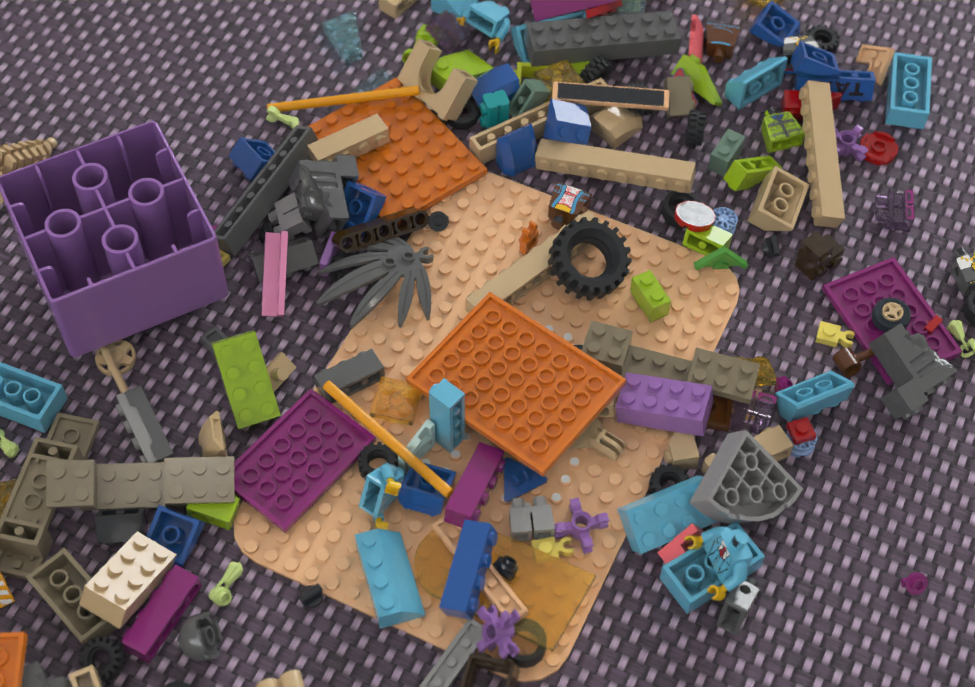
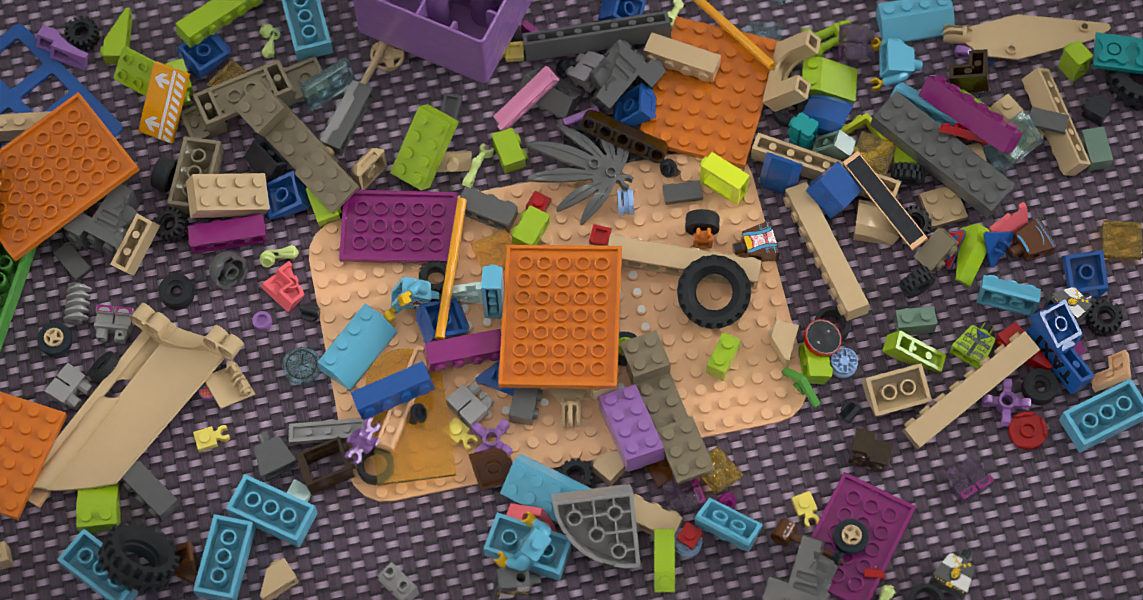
camera: 55 degrees right, 10 degrees up
none -> black tyre [150,156,178,192]
none -> medium lavender tile [252,311,272,331]
none -> coral slope [261,261,305,312]
none -> clear light blue tile [282,347,320,385]
none -> clear light blue tile [299,57,356,111]
none -> yellowish green piece [462,143,494,188]
none -> reddish brown tile [469,448,513,491]
none -> lime brick [491,128,528,174]
none -> dark grey brick [509,388,543,426]
none -> lime brick [510,205,550,245]
none -> red plate [526,191,551,212]
none -> red plate [589,224,612,246]
none -> light blue wheel [617,189,634,216]
none -> lime slope [654,529,675,592]
none -> dark grey tile [663,180,703,205]
none -> black tyre [685,209,720,236]
none -> neon yellow window [699,152,750,205]
none -> tan slope [768,319,799,367]
none -> tan plate [919,186,968,229]
none -> blue piece [984,232,1015,268]
none -> black tyre [1021,368,1058,406]

